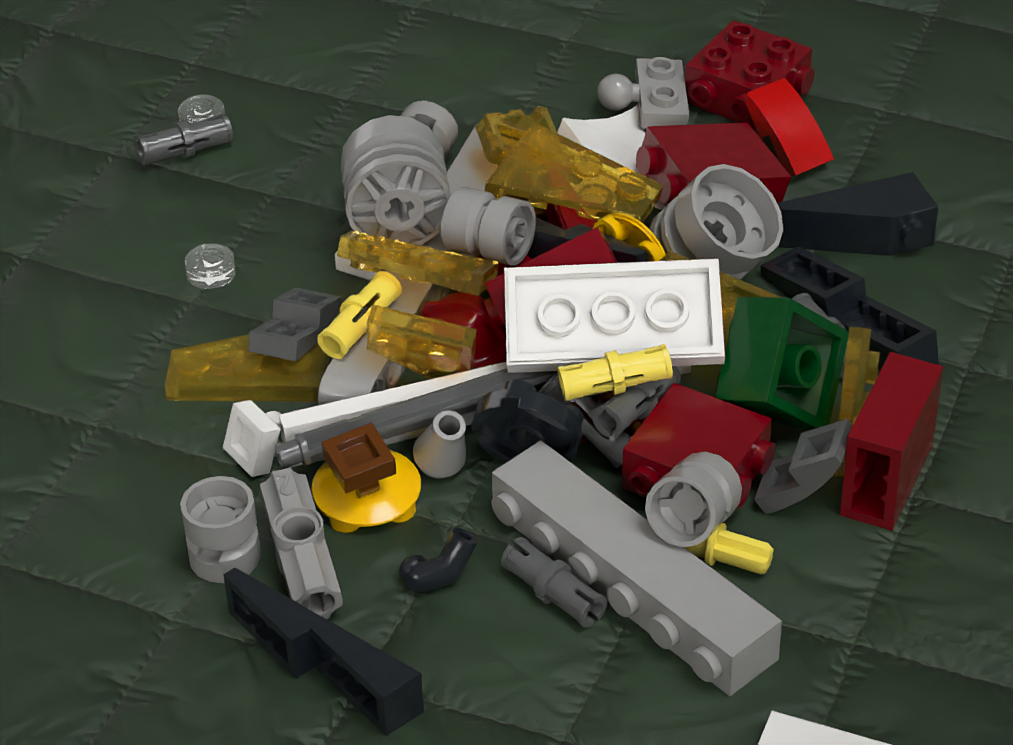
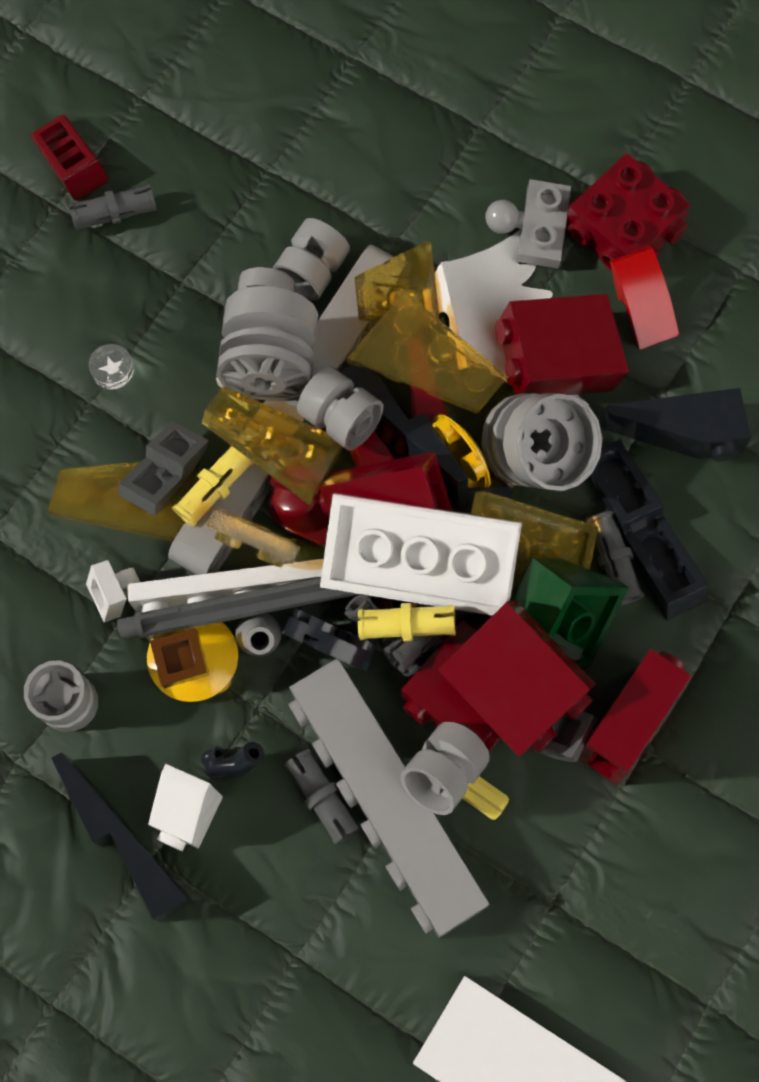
camera: 15 degrees right, 30 degrees up
clear tile [178,94,225,123] -> none
light grey piece [260,468,343,619] -> none
clear yellow wing [833,327,880,477] -> none
none -> dark red slope [30,114,108,201]
none -> white slope [148,764,223,852]
none -> dark red brick [438,600,596,757]

